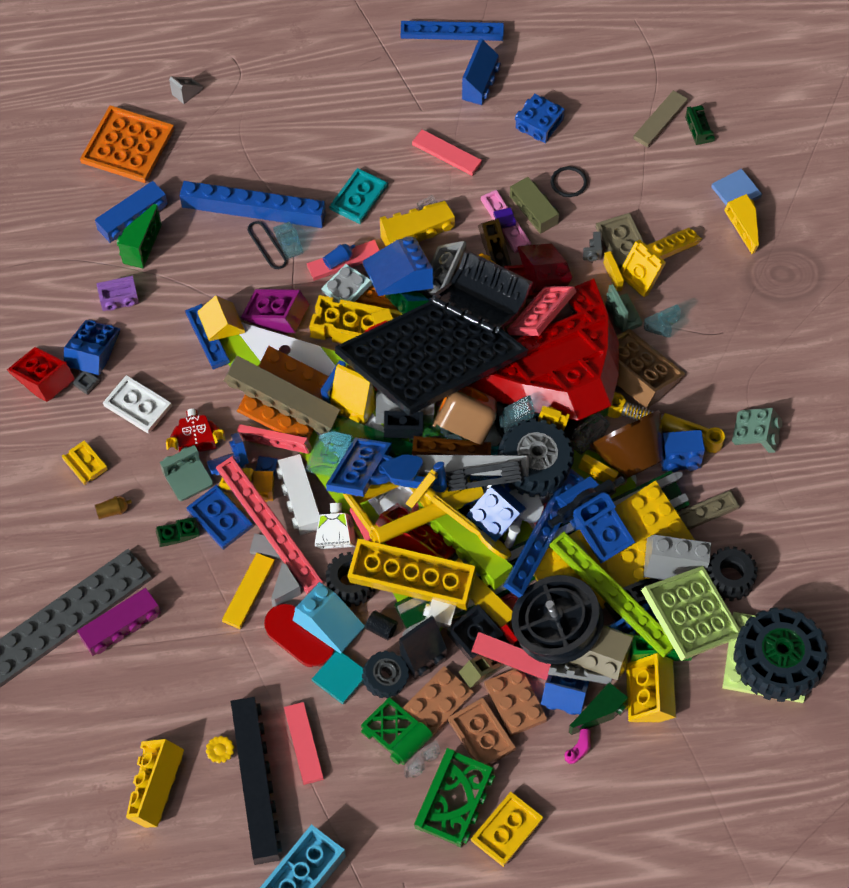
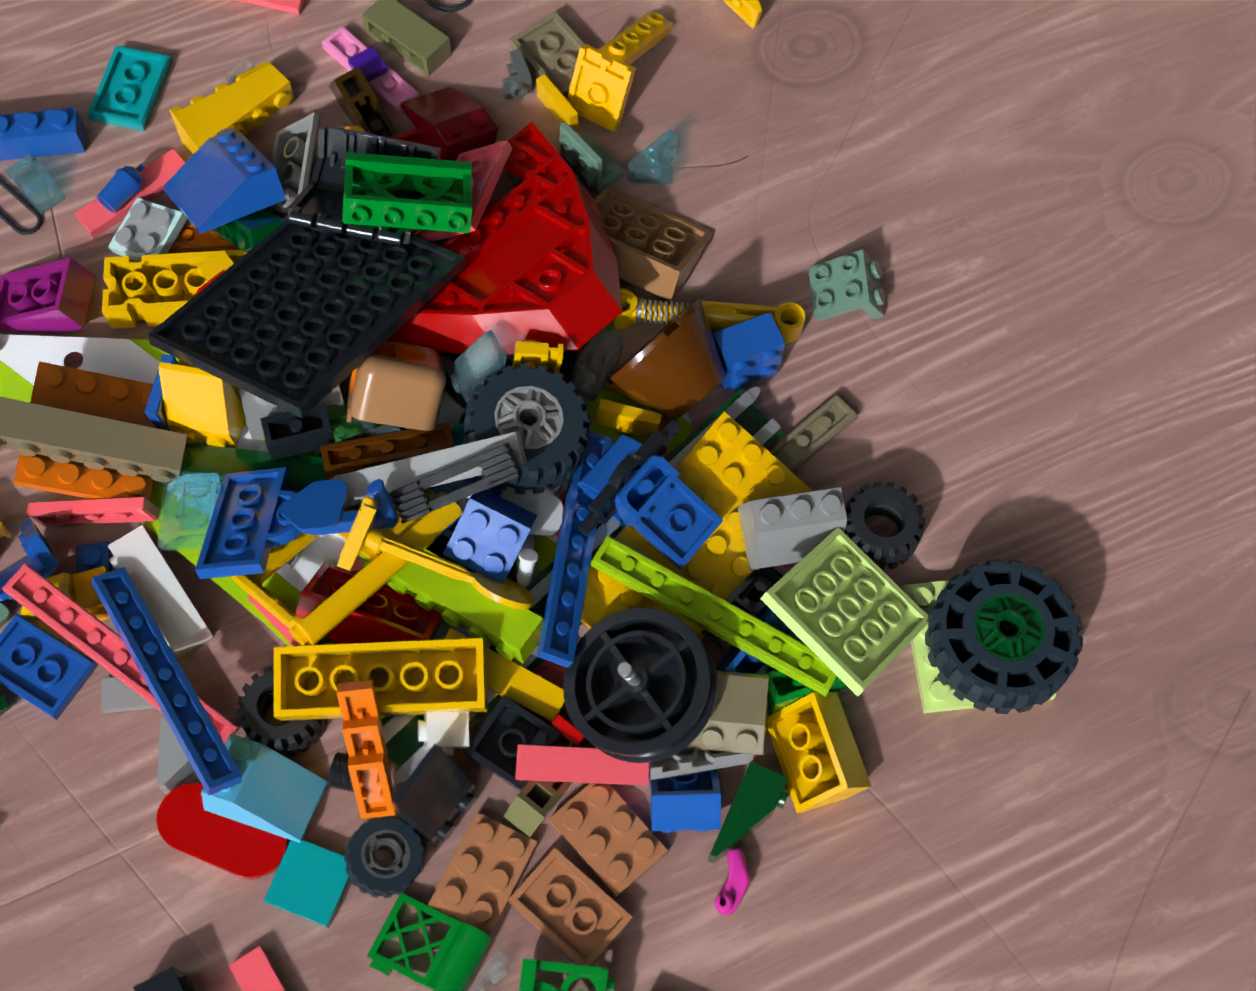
camera: 20 degrees left, 5 degrees up
yellow tile [222,553,275,629] -> none
white torso [315,503,357,549] -> none
none -> blue plate [92,567,242,796]
none -> orange slope [336,680,396,819]
none -> green fence [342,152,472,233]

